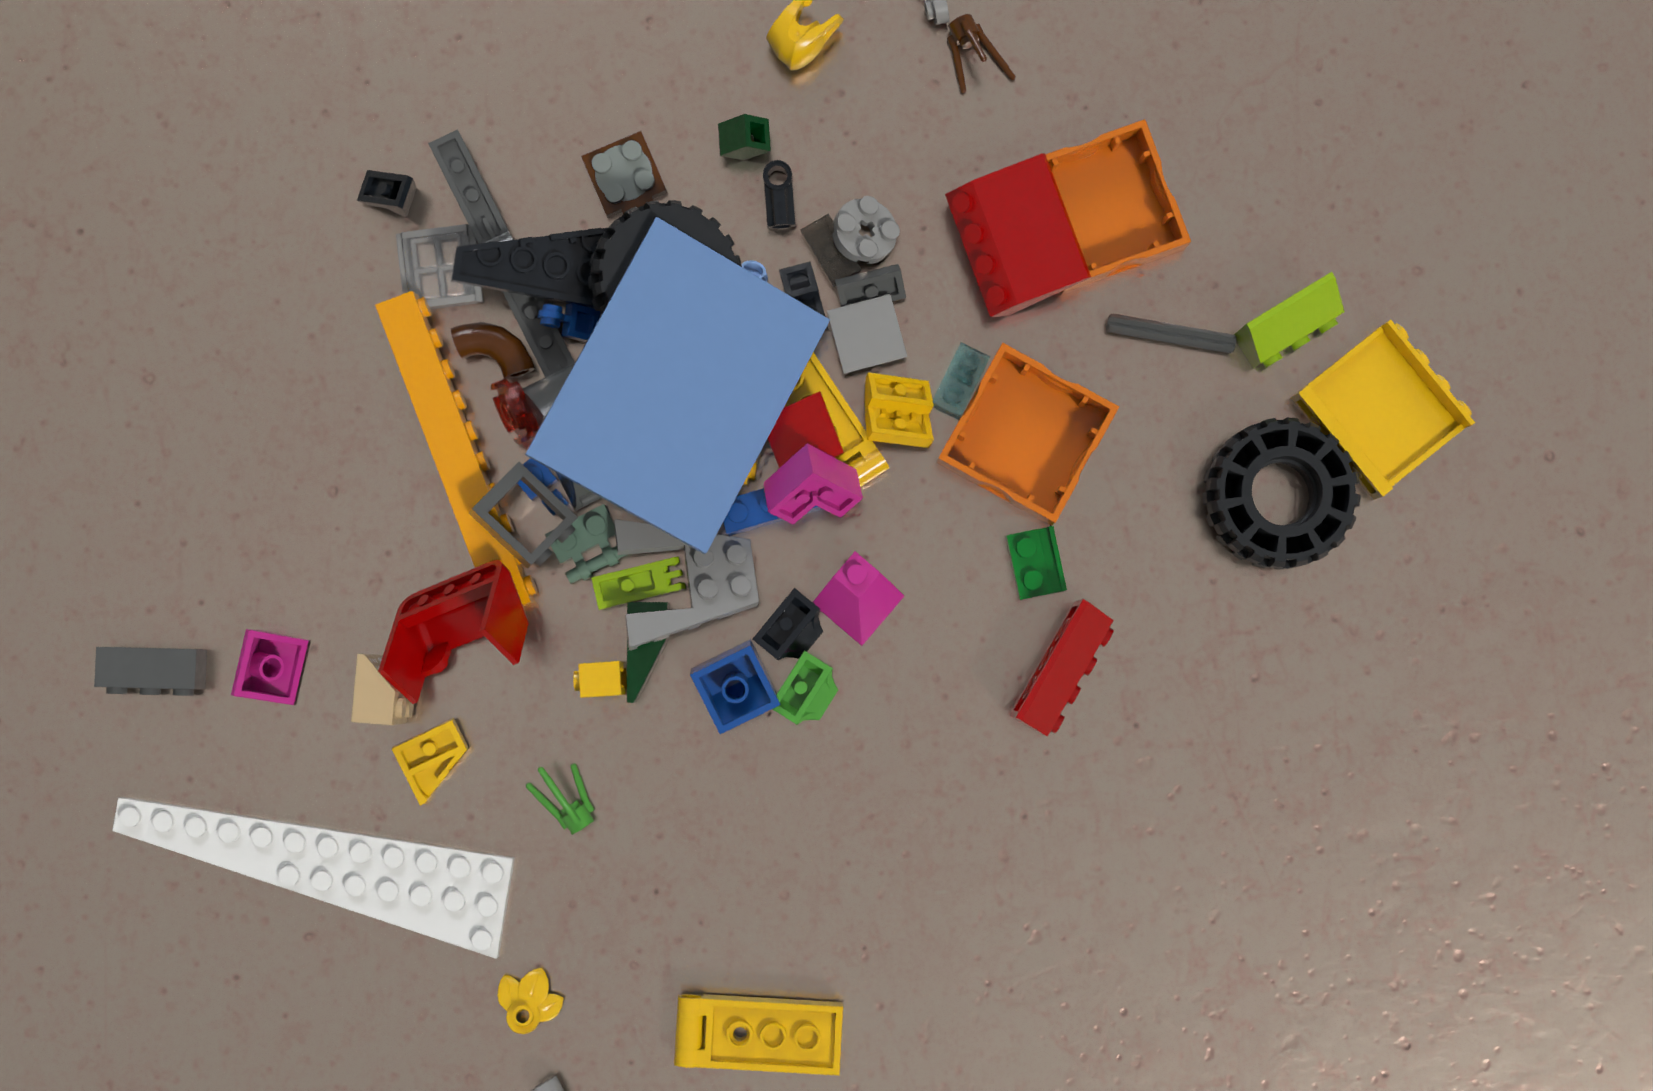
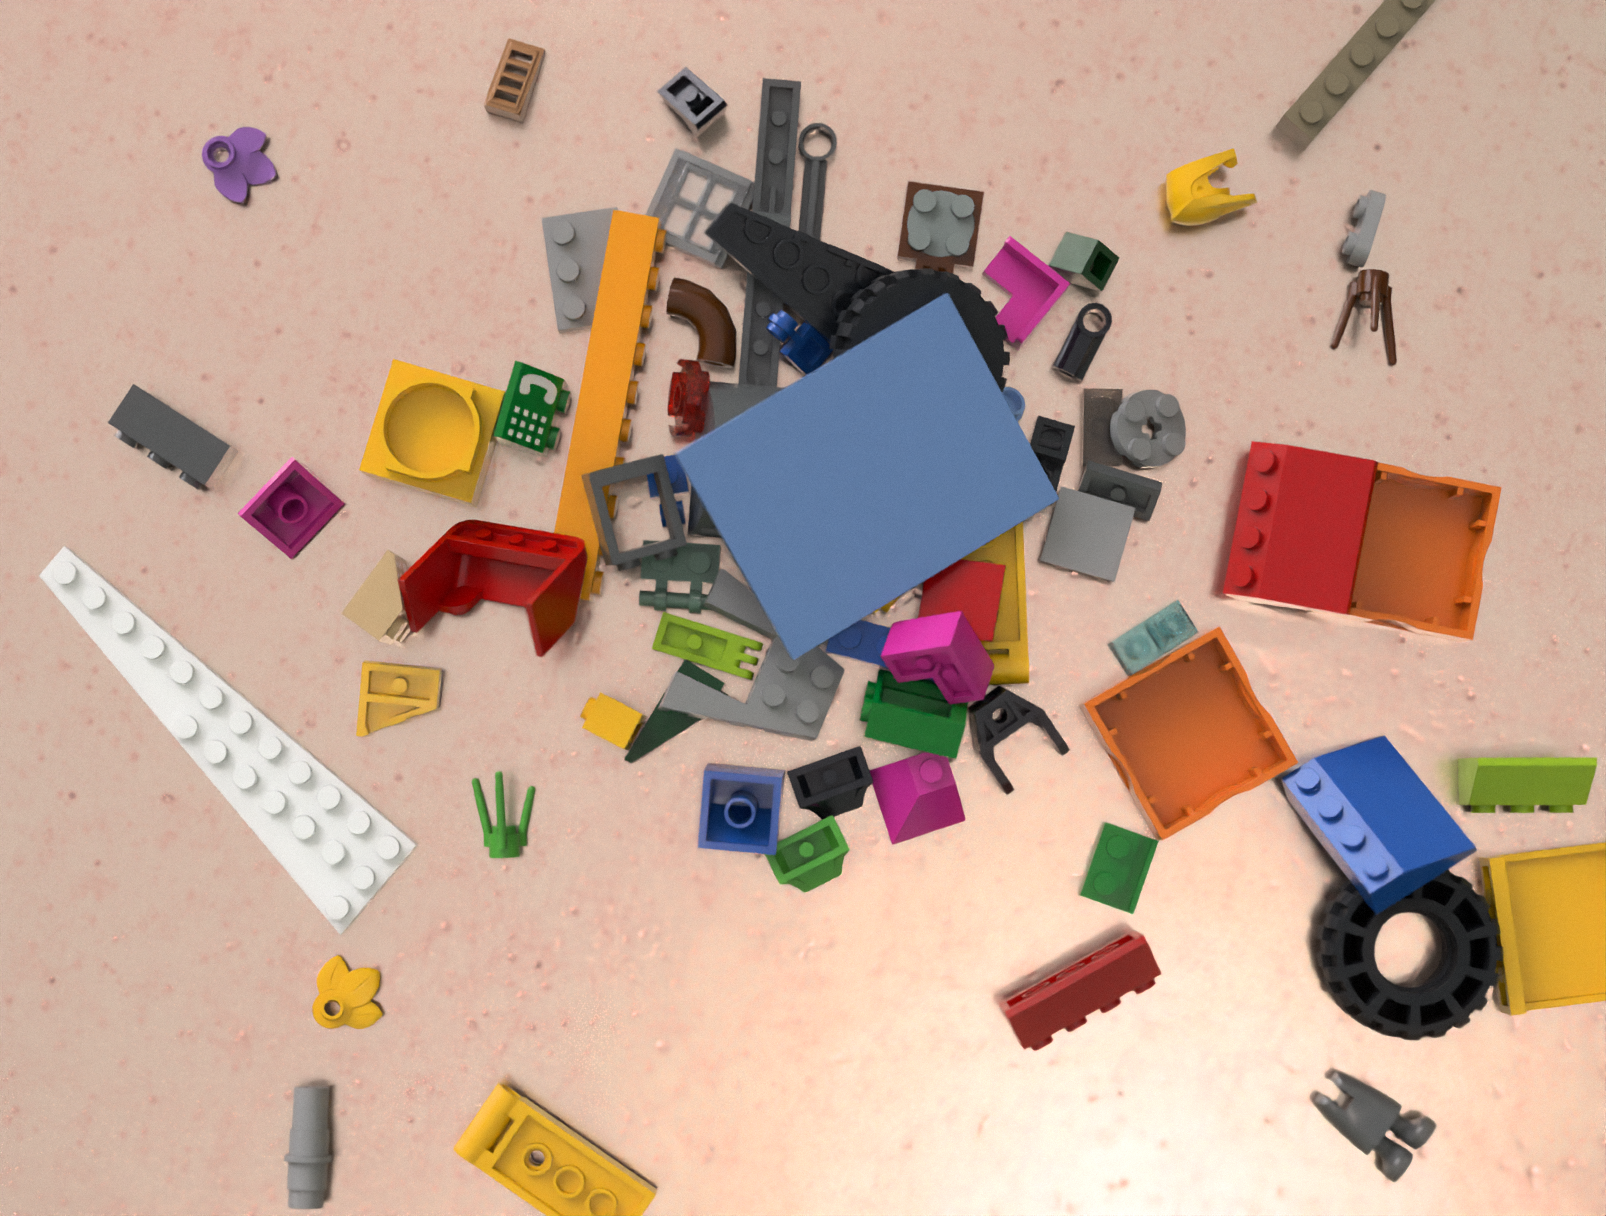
camera: 30 degrees right, 0 degrees up
yellow slope [865,372,934,448] -> none
dark grey axle [1106,314,1236,353] -> none
none -> medium lavender plate [202,127,277,203]
none -> yellow container [359,359,506,508]
none -> medium nougat slope [484,38,545,122]
none -> green slope [494,361,571,458]
none -> light grey wing [541,207,618,333]
none -> dark grey piece [798,123,837,241]
none -> green window [859,669,968,759]
none -> black piece [968,685,1070,795]
none -> dark pink panel [983,236,1070,351]
none -> blue slope [1281,735,1477,915]
none -> dark grey piece [1313,1070,1437,1183]

